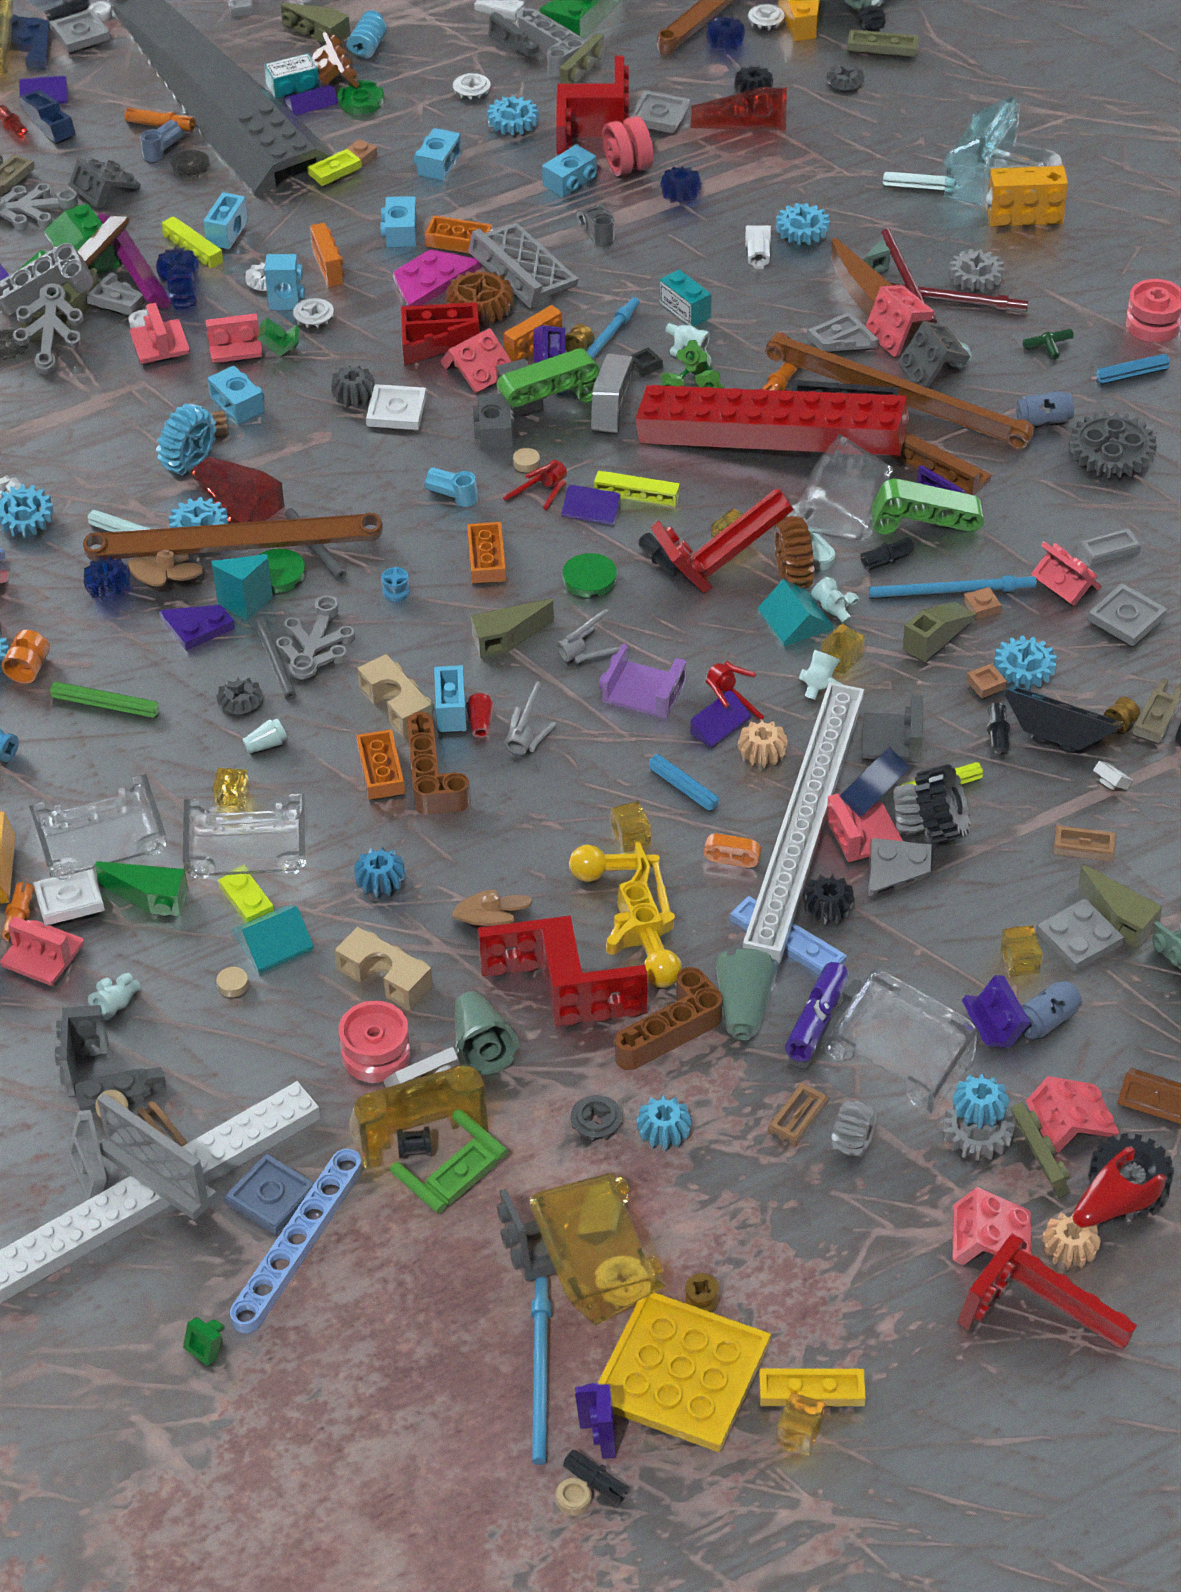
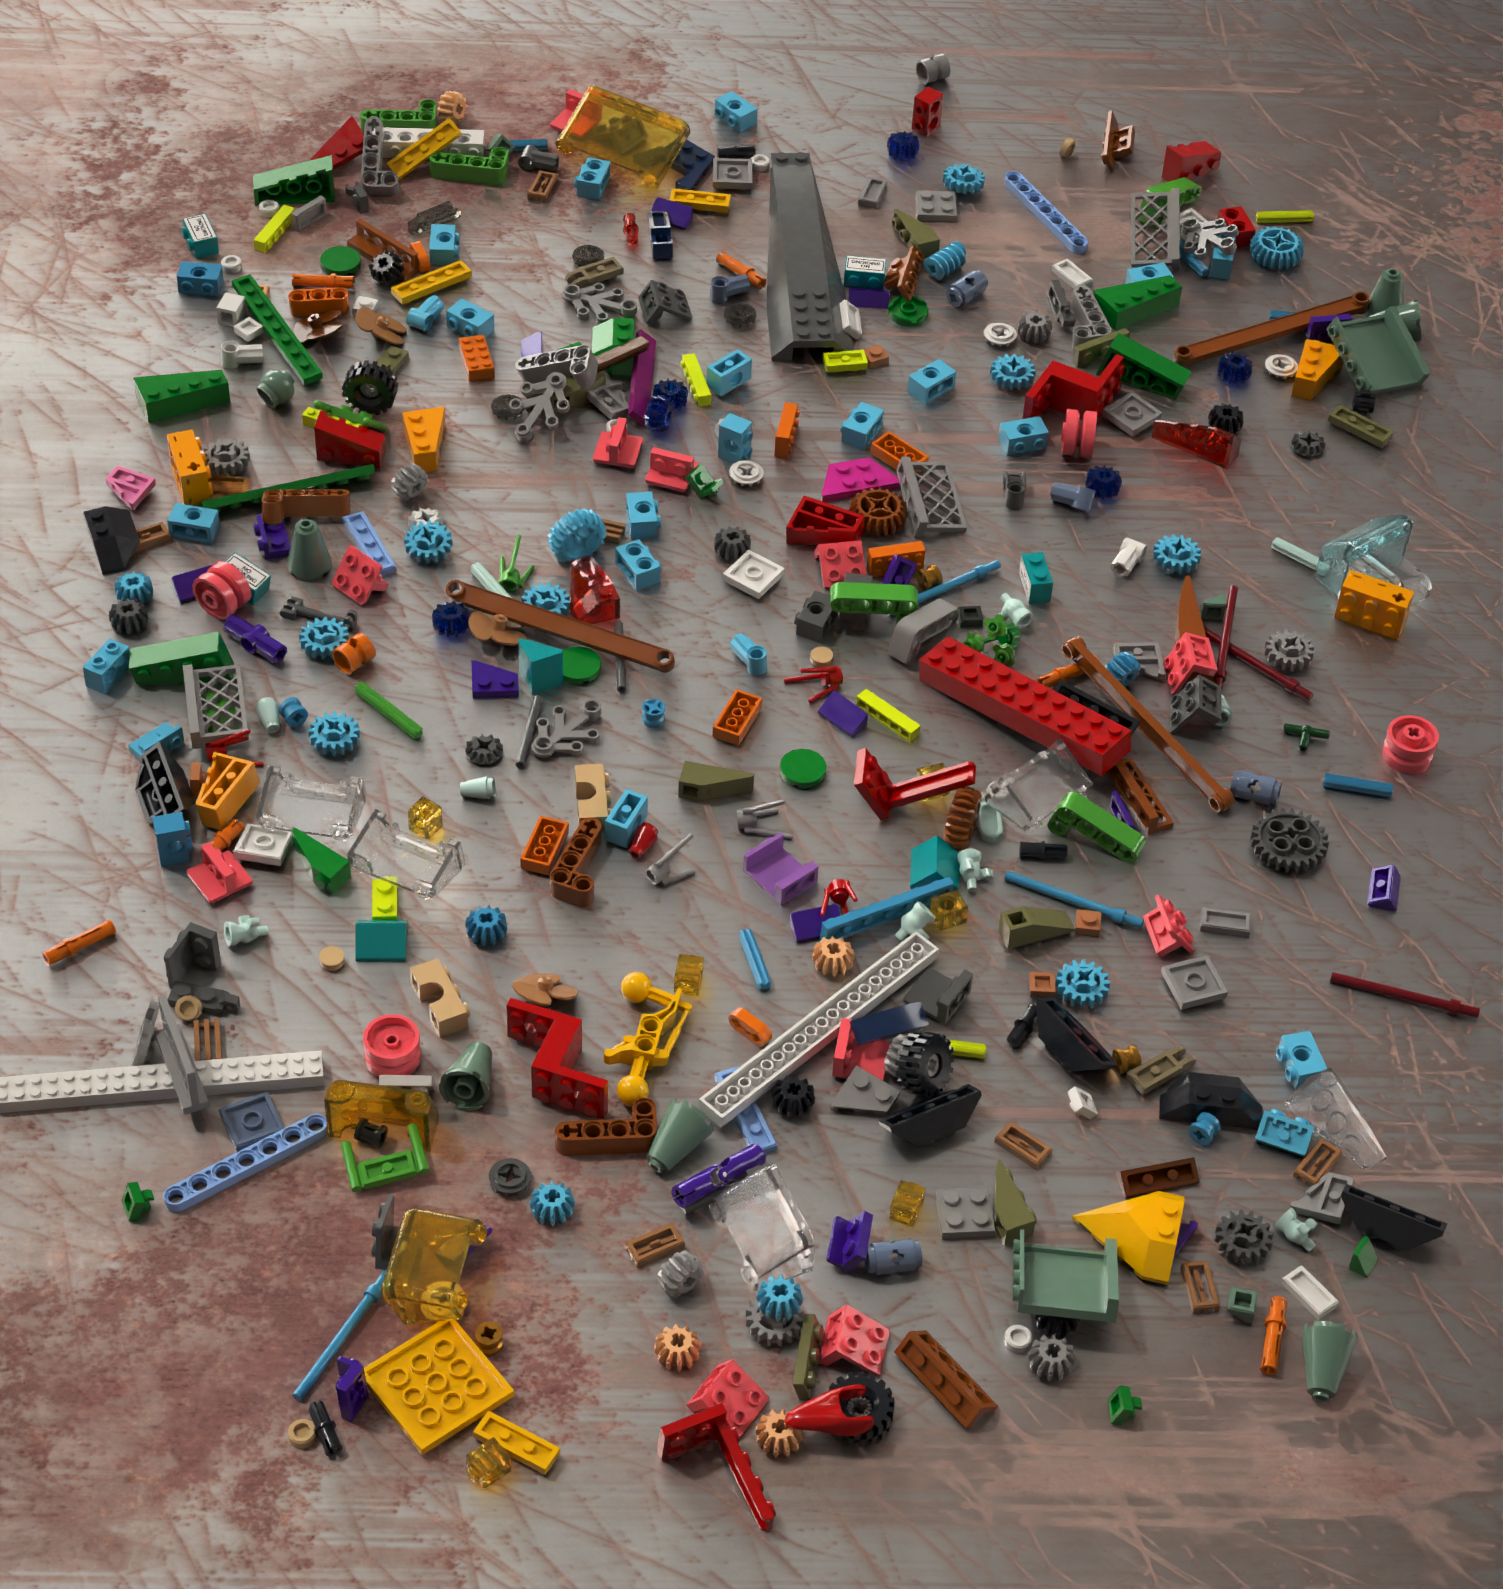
camera: 25 degrees right, 0 degrees up
none -> medium azure gear [308,711,360,756]
none -> bright green plant [498,534,534,591]
none -> medium azure brick [615,539,662,591]
none -> light nougat gear [654,1323,701,1372]
none -> yellow plate [670,188,731,213]
none -> dark azure plate [820,877,954,940]
none -> white tile [840,299,862,340]
none -> black wedge [879,1084,982,1147]
none -> sand blue piece [946,270,988,307]
none -> light grey gear [1017,311,1053,344]
none -> sand blue piece [1050,482,1096,512]
none -> green wedge [1096,332,1192,400]
none -> dark azure gear [1105,652,1141,687]

